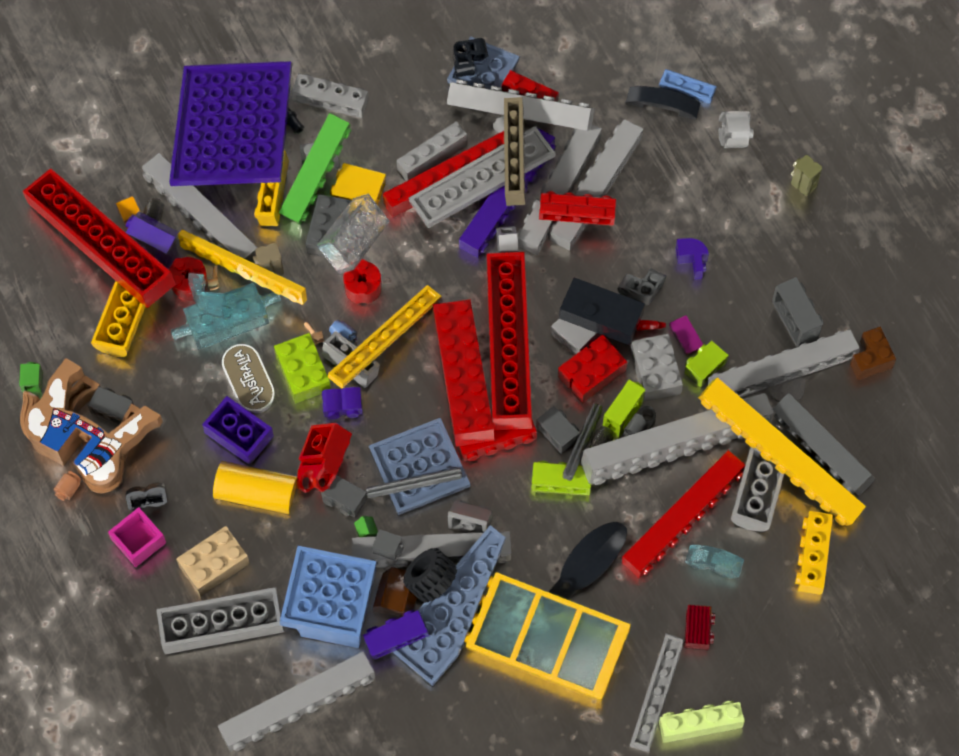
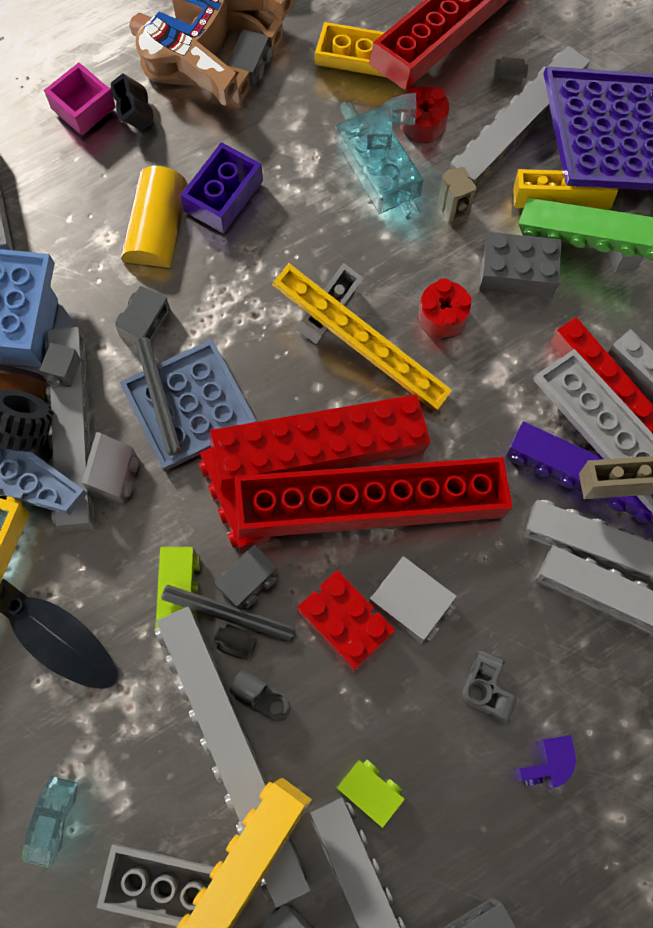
camera: 85 degrees right, 5 degrees up
light orange brick [116,196,140,229] -> none
dark purple brick [125,211,179,254] -> none
tan brick [176,526,250,597] -> none
yellow plate [178,229,307,305] -> none
light nougat hand [207,265,220,291] -> none
dark tan tile [222,344,275,414] -> none
lime brick [274,333,331,404] -> none
red brick [297,423,352,493] -> none
light nougat hand [304,322,324,344] -> none
clear brick [317,193,390,274] -> none
dark purple brick [322,387,363,420] -> none
medium blue brick [329,320,358,344] -> none
yellow brick [330,163,386,214] -> none
bright green slope [354,516,378,538] -> none
light grey brick [496,226,518,253] -> none
red brick [539,191,616,226] -> none
black brick [559,277,645,345] -> none
lime window [602,380,645,439] -> none
red brick [621,450,745,578] -> none
light grey brick [630,334,683,402] -> none
red hand [637,320,666,331] -> none
magenta tile [669,315,703,356] -> none

